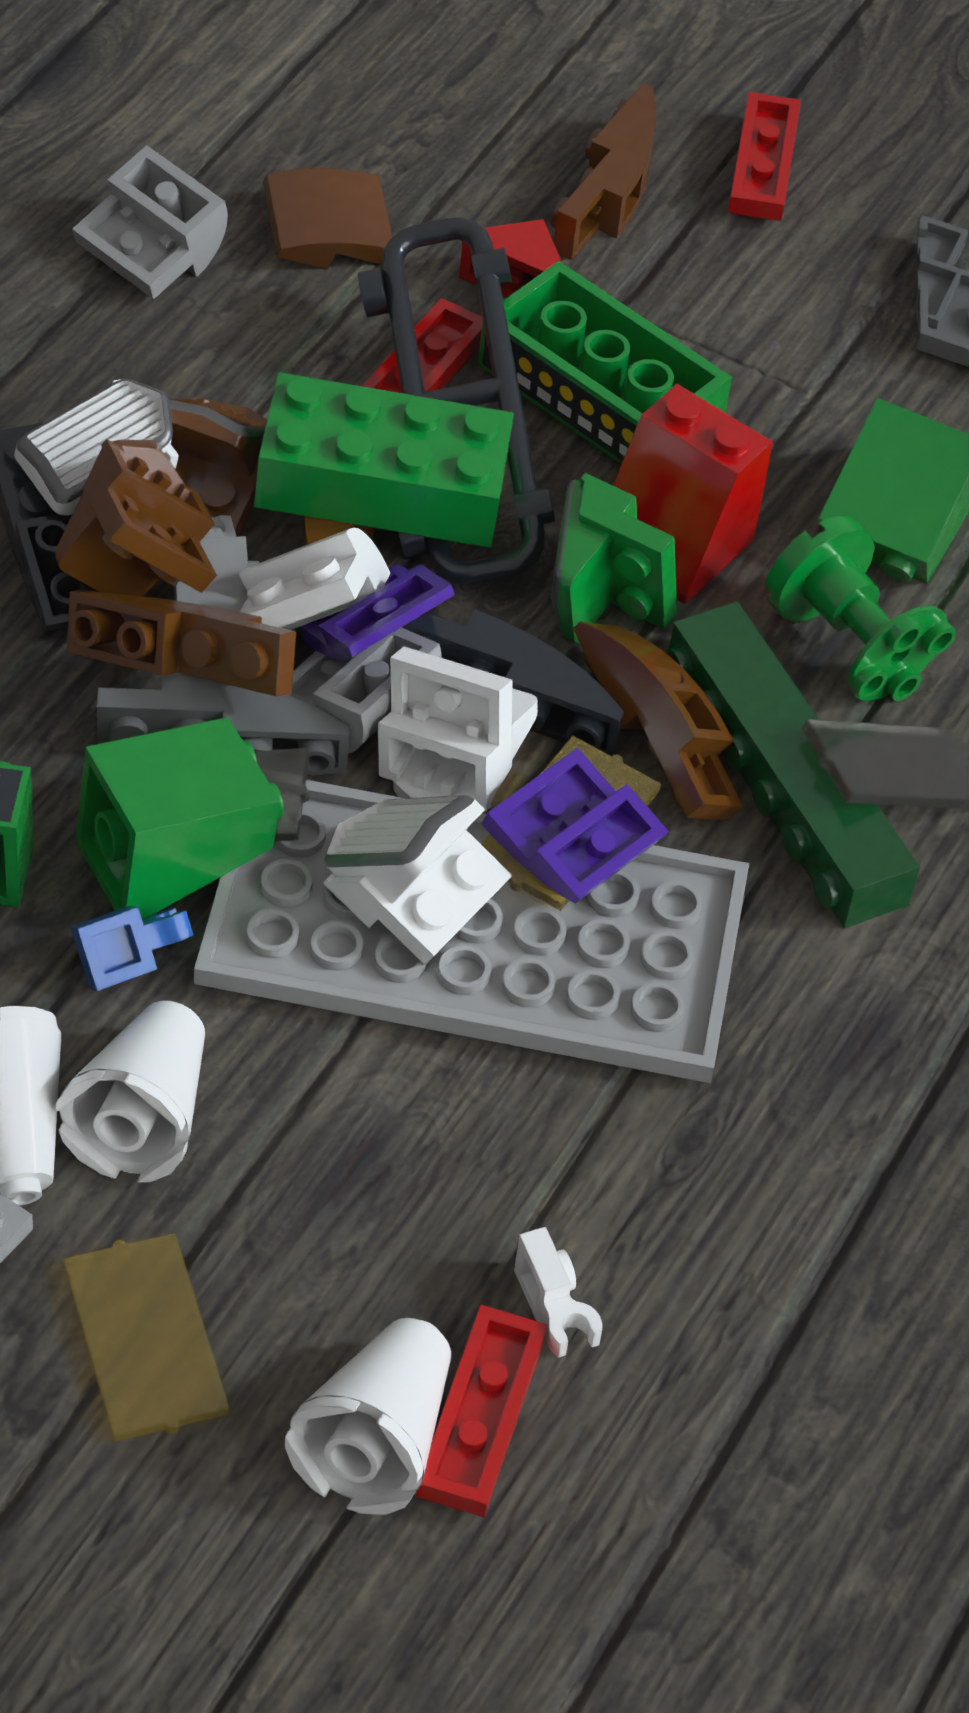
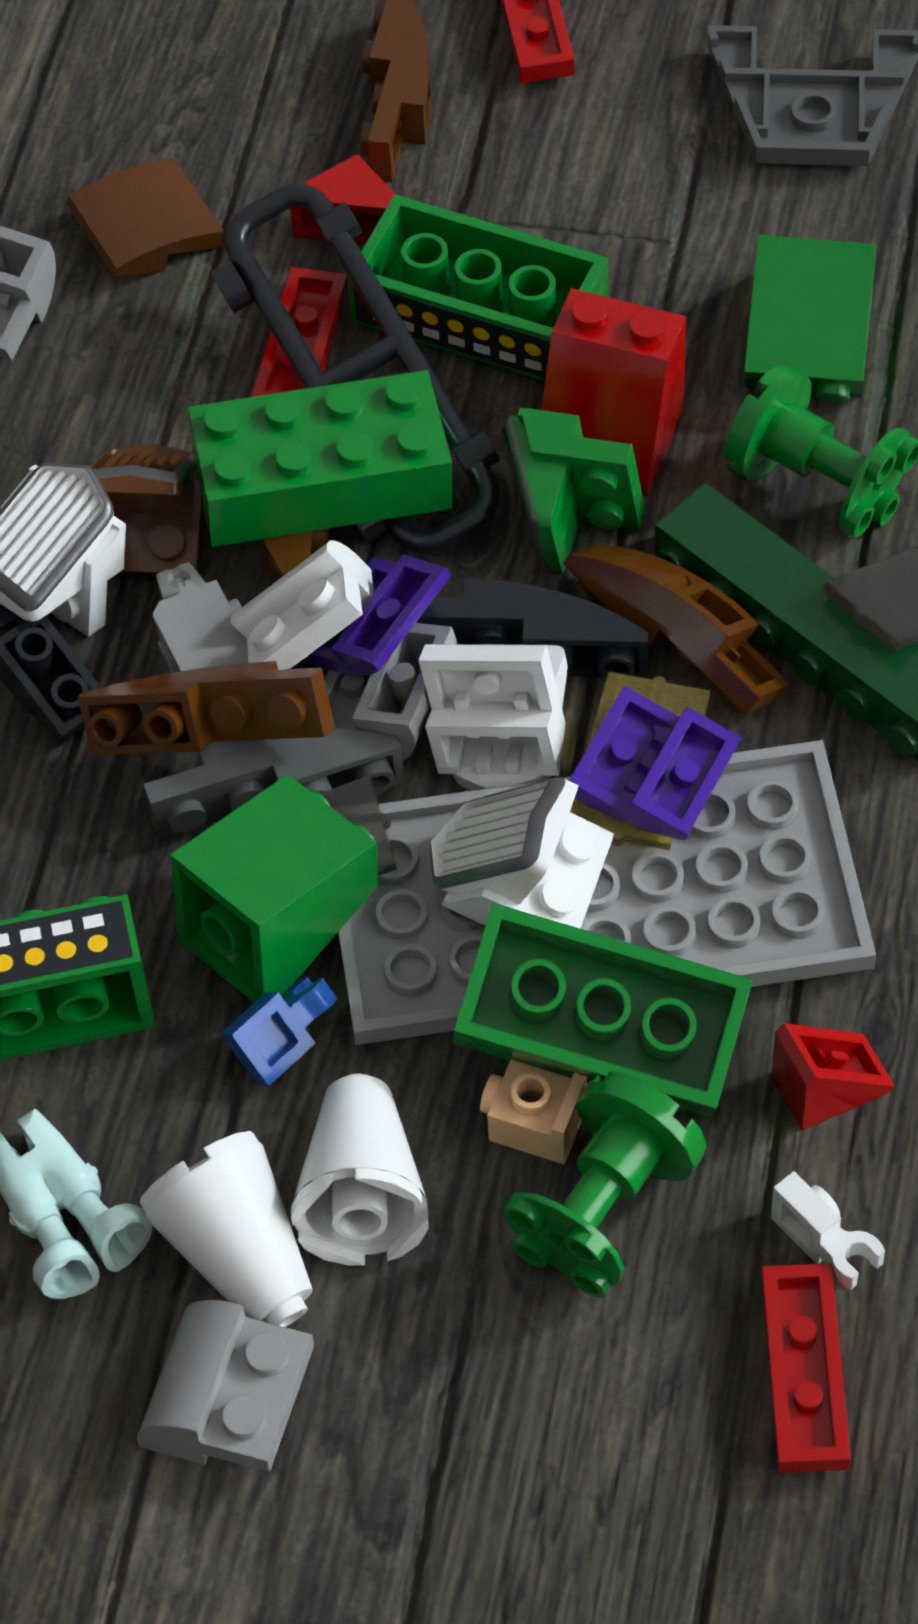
camera: 10 degrees left, 5 degrees up
reddish brown piece [55,439,217,596] -> none
clear yellow piece [64,1233,229,1442] -> none
white cone [285,1318,451,1515] -> none
none -> green brick [453,903,753,1120]
none -> light nougat brick [480,1059,587,1165]
none -> green piece [503,1072,707,1298]
none -> red slope [771,1023,895,1131]

